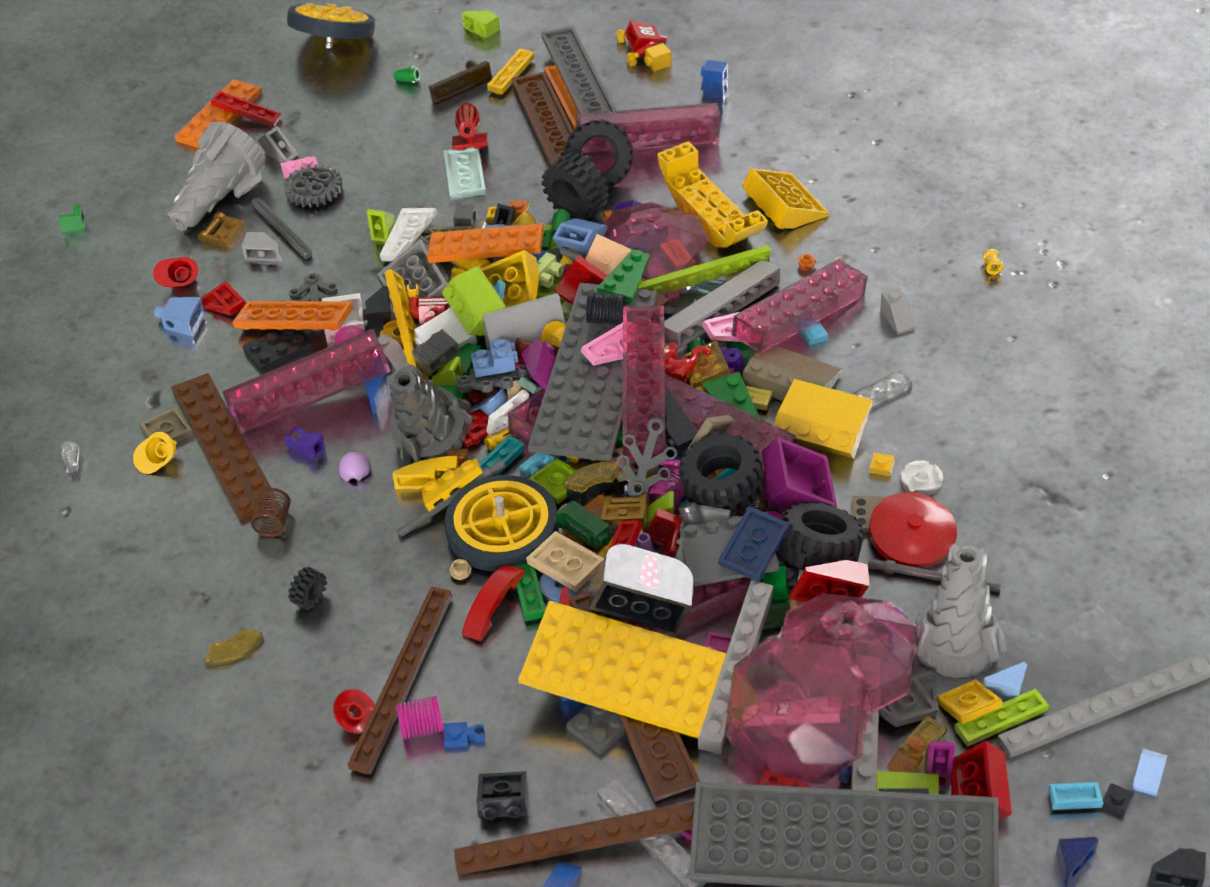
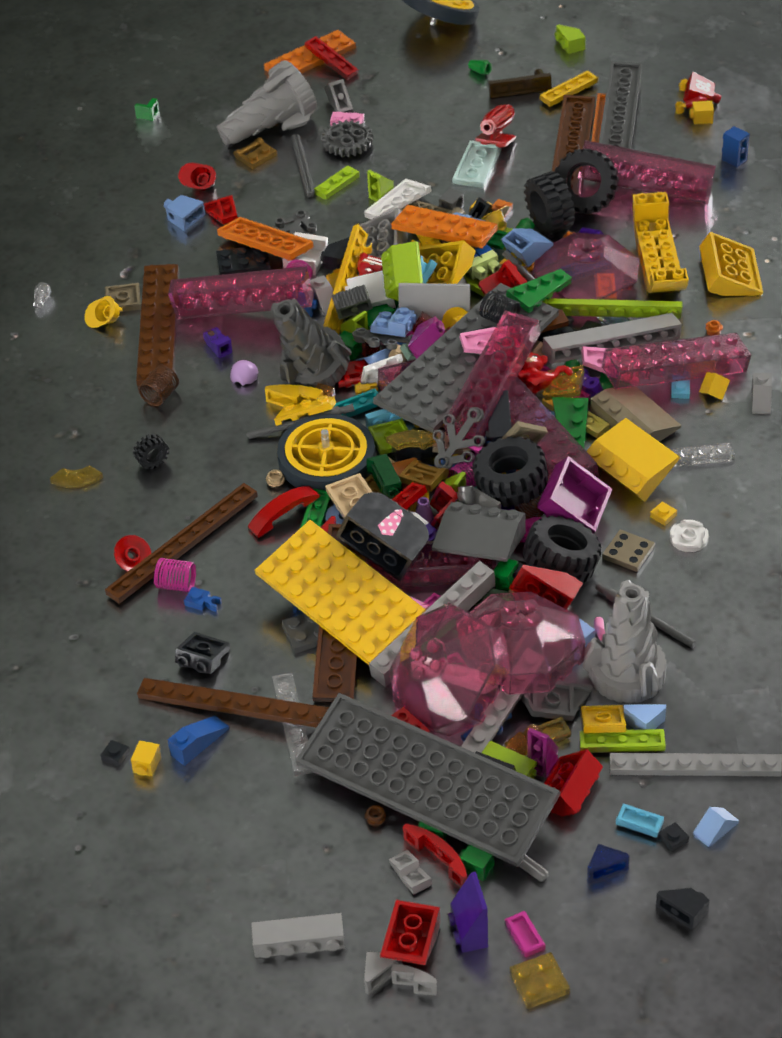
camera: 25 degrees right, 0 degrees up
light grey slope [242,232,282,262] -> none
light nougat plate [585,234,632,275] -> none
dark blue plate [718,506,790,582] -> none
red dish [869,492,957,569] -> none
none -> lime plate [314,165,360,200]
none -> bright pink arm [594,617,605,641]
none -> yellow panel [699,372,730,400]

